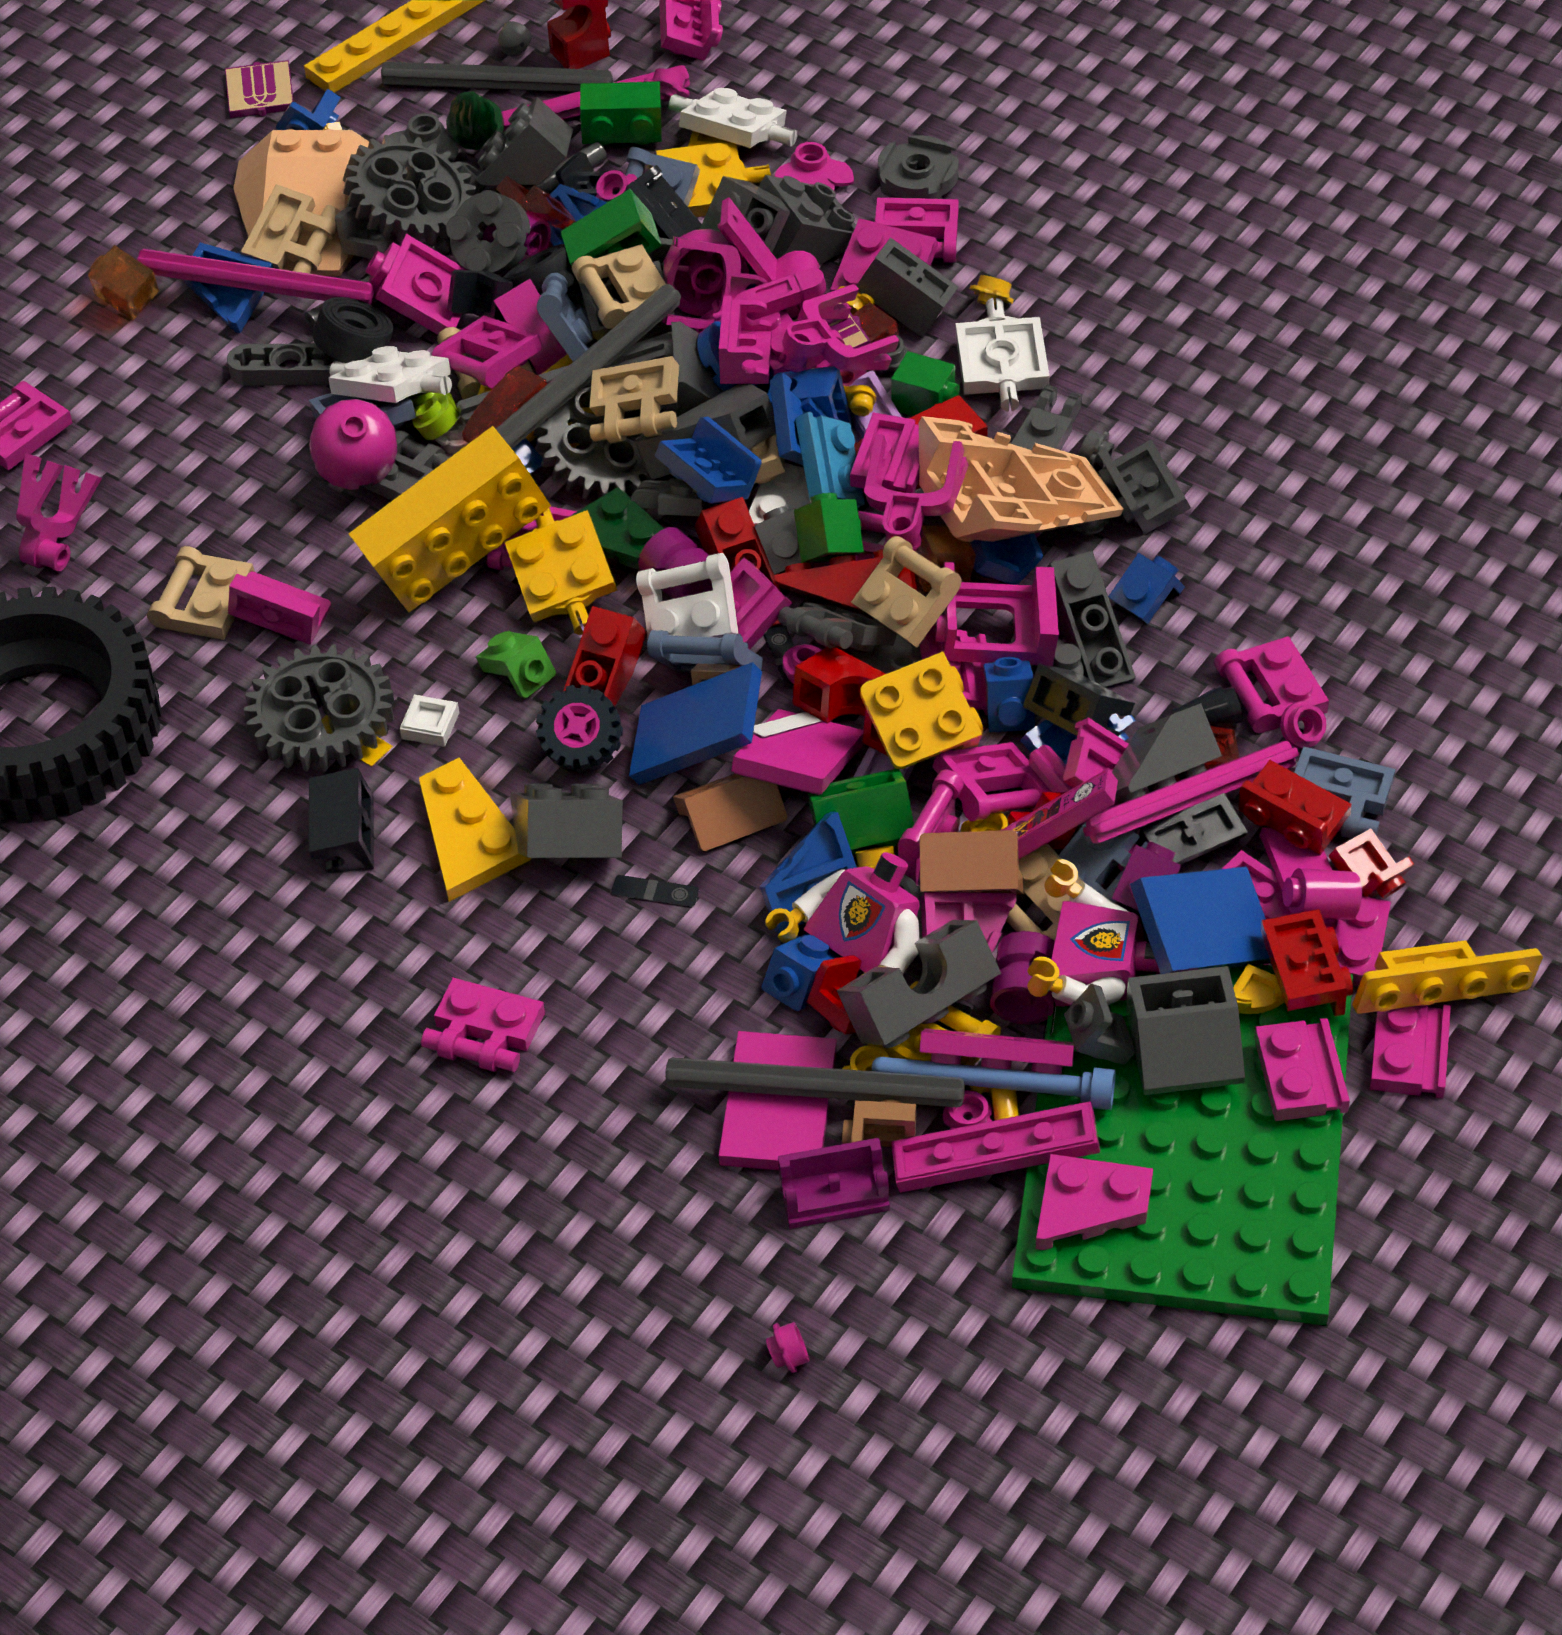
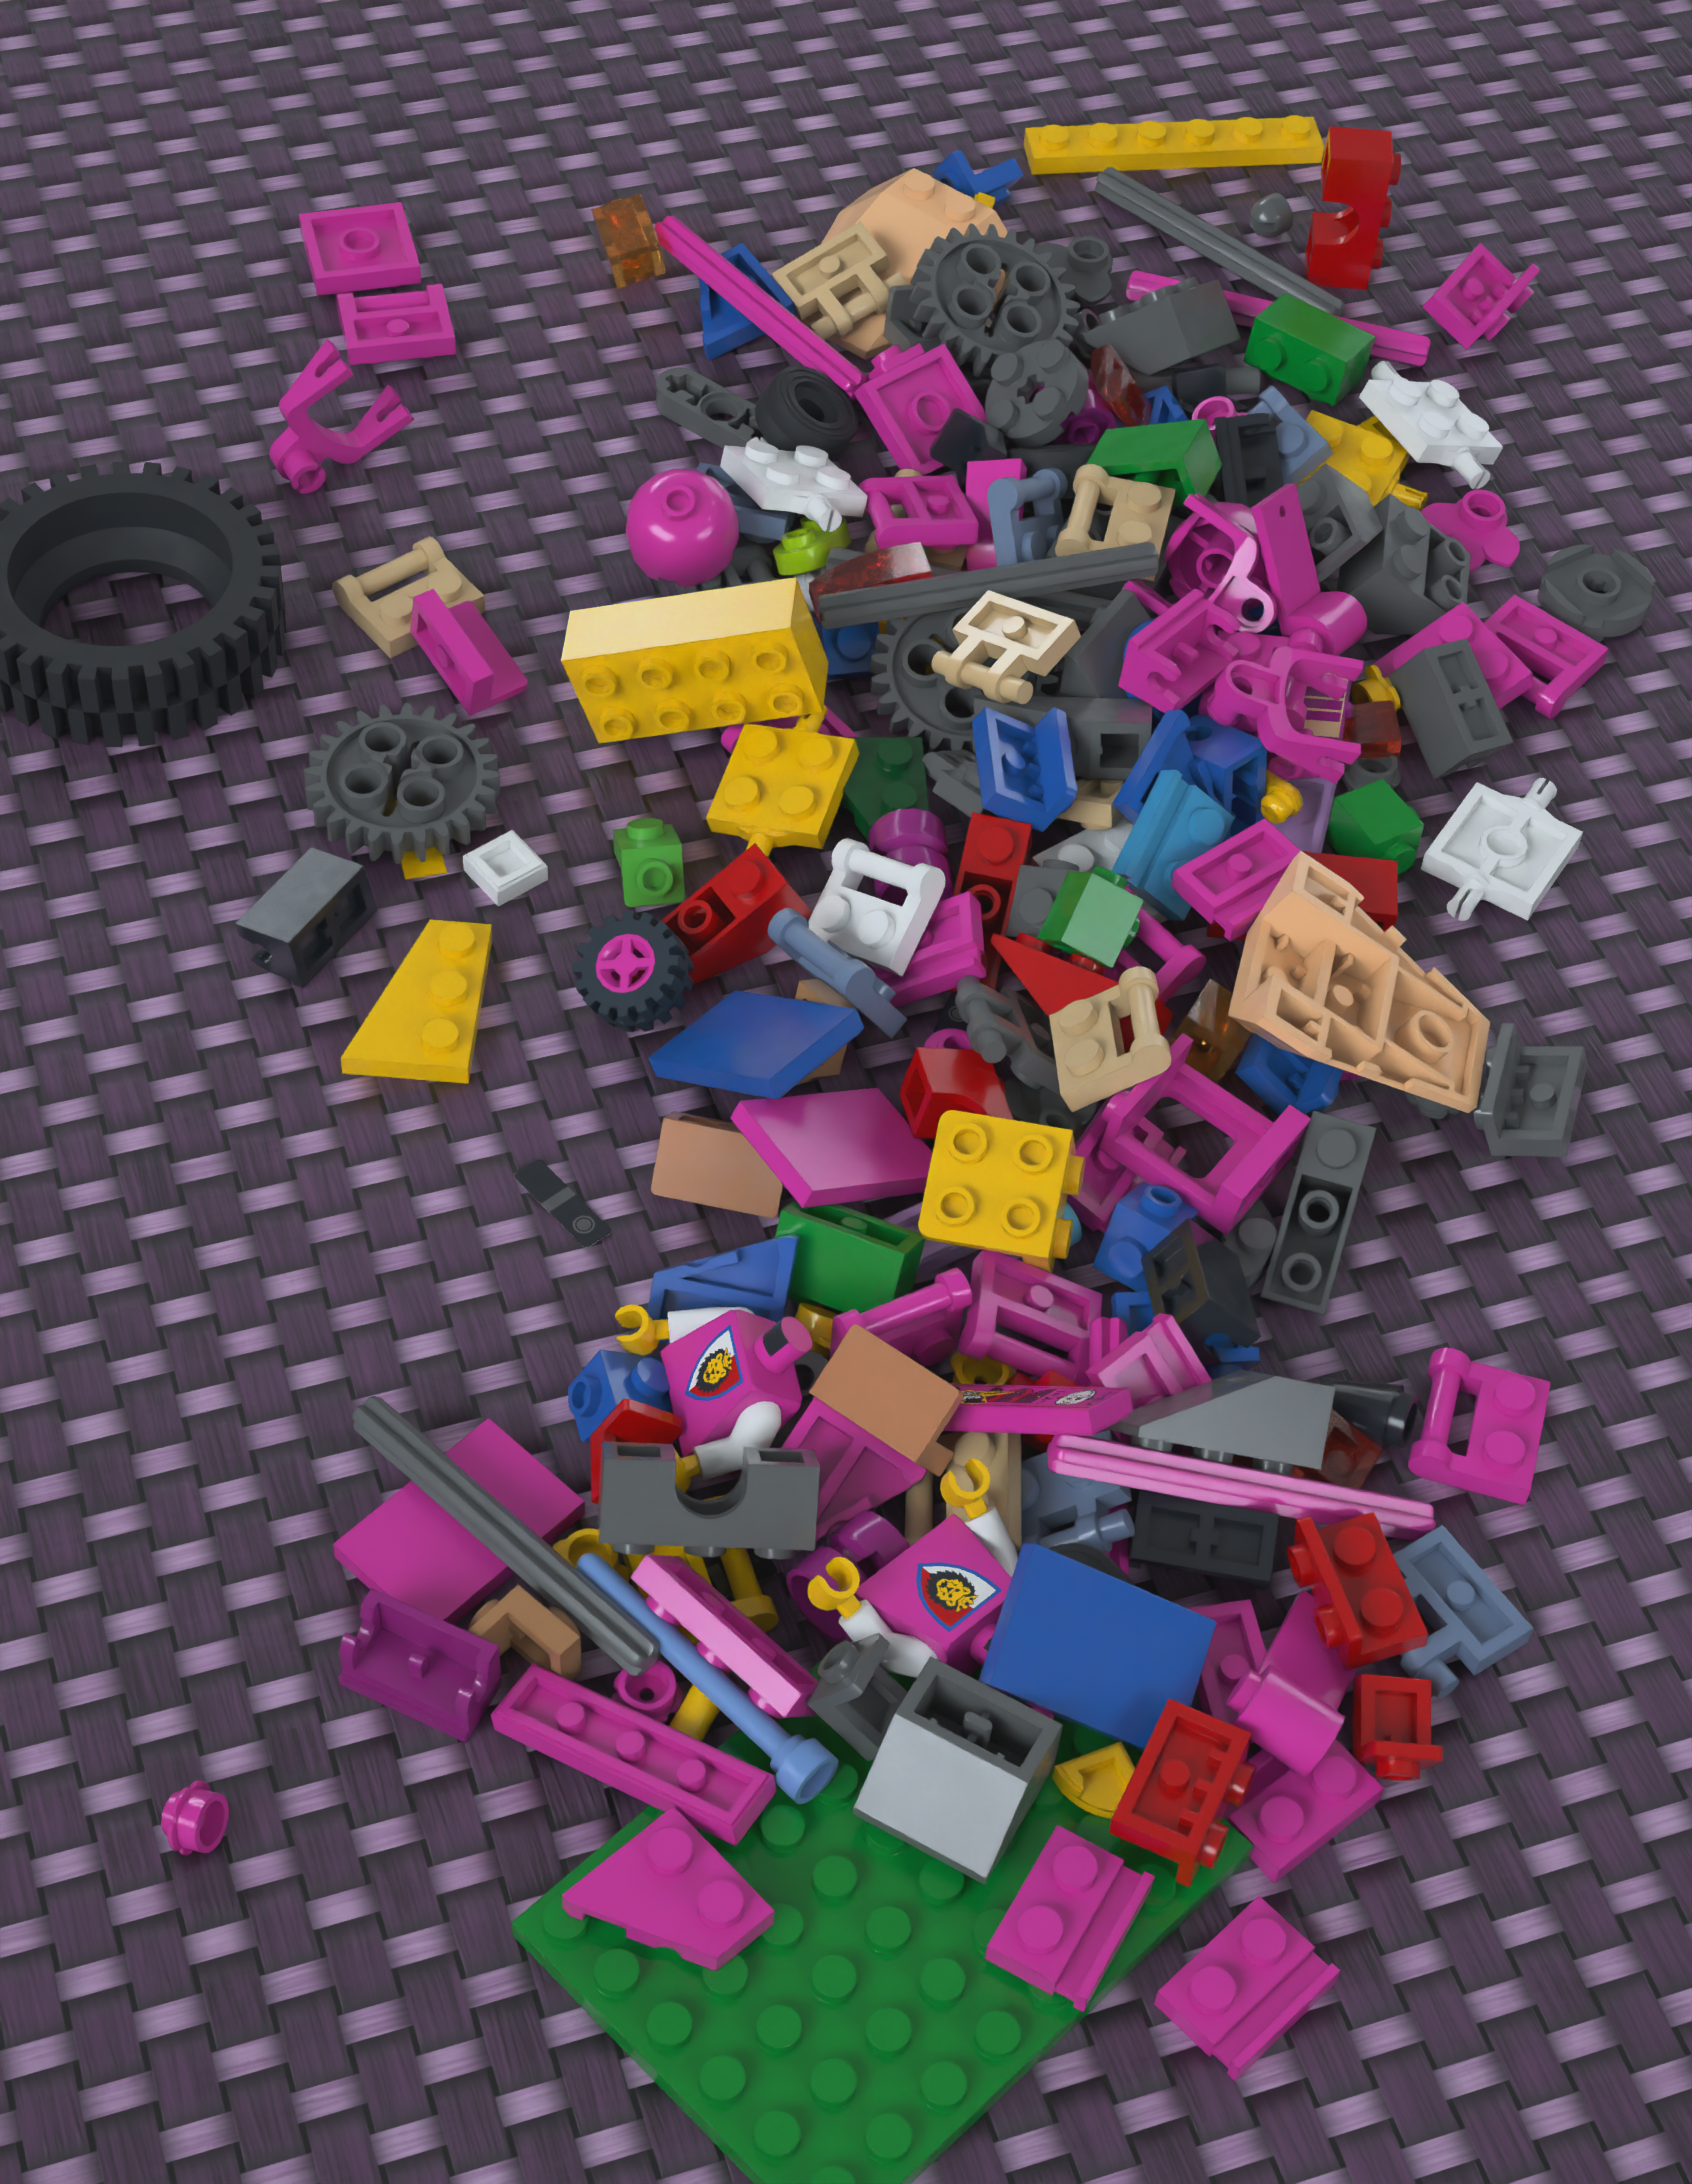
camera: 30 degrees right, 0 degrees up
piece [225,60,294,118] -> none
dark pink plate [421,978,545,1072] -> none
dark green piece [446,91,504,150] -> none
dark grey slope [511,783,623,858] -> none
dark pink plate [644,68,690,102] -> none
dark pink piece [712,268,826,321] -> none
white sticker [753,712,821,737] -> none
dark pink piece [864,434,969,551] -> none
yellow plate [969,275,1014,308] -> none
dark grey hinge [1011,384,1082,450] -> none
dark grey plate [1078,430,1114,469] -> none
blue bracket [1108,553,1185,624] -> none
magenta bracket [1111,841,1181,911] -> none
dark pink plate [1280,702,1326,749] -> none
yellow bracket [1352,940,1543,1014] -> none

